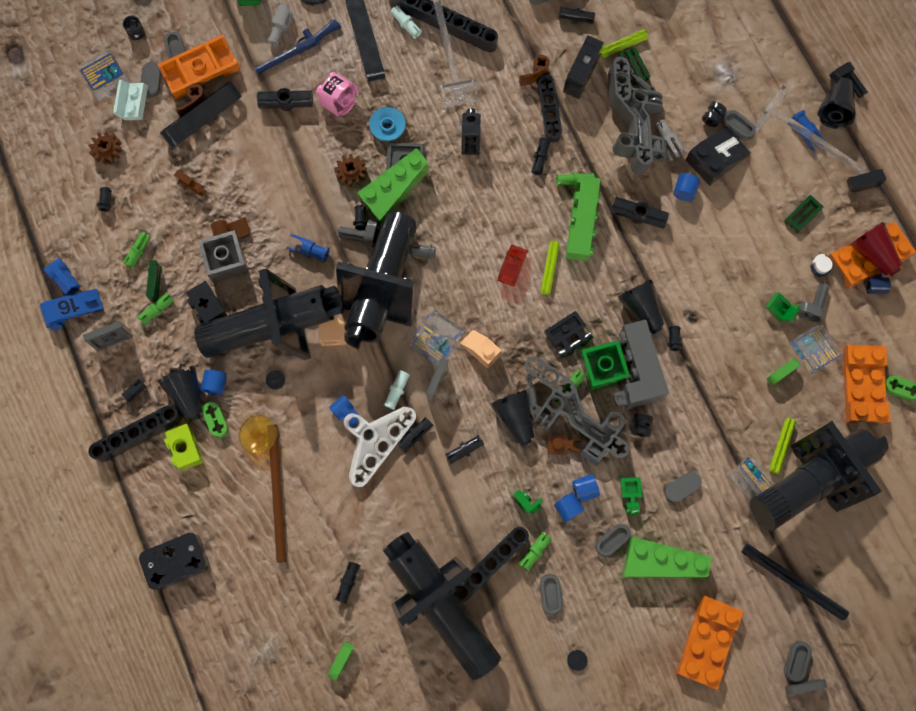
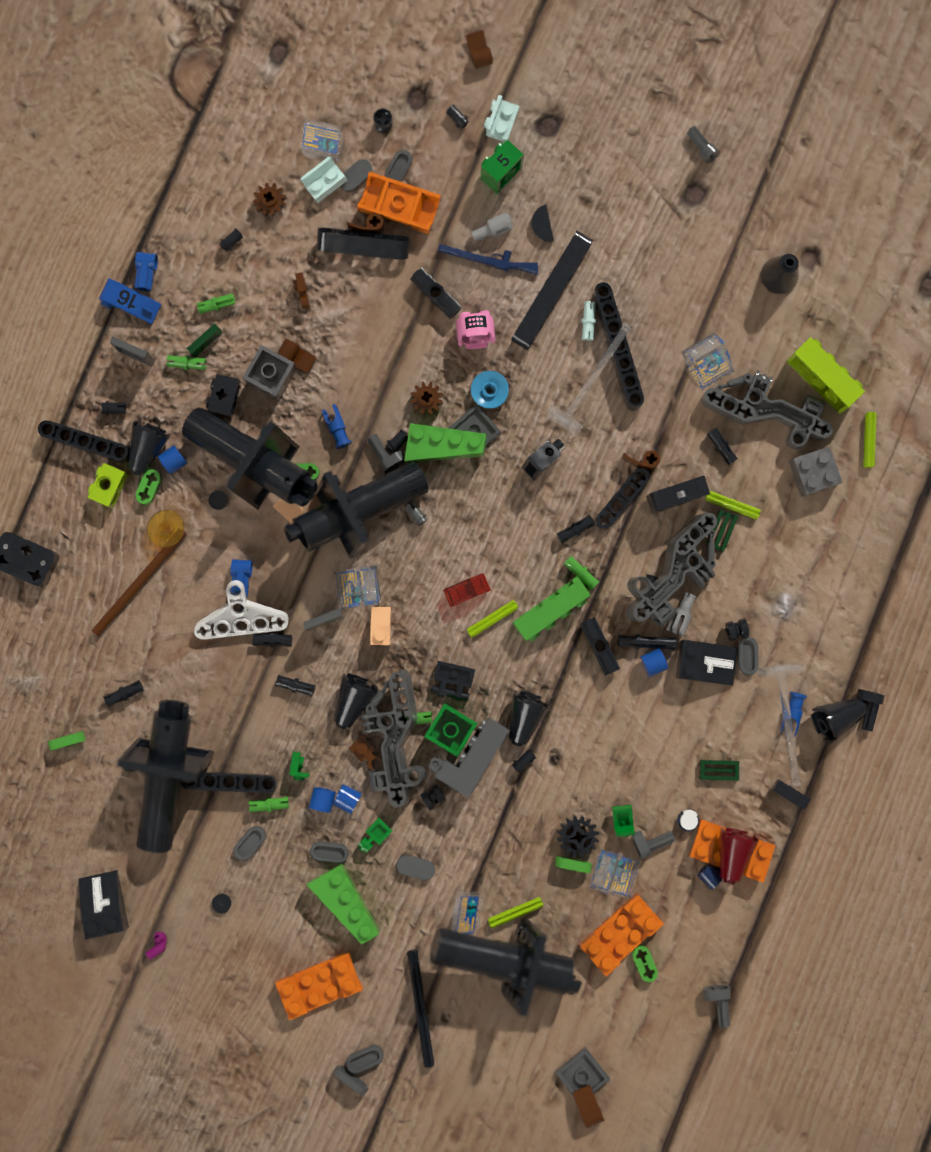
camera: 40 degrees right, 10 degrees up
light aqua pin [383,370,410,410] -> none
none -> black gear [557,815,599,858]
none -> black pin [618,634,677,650]

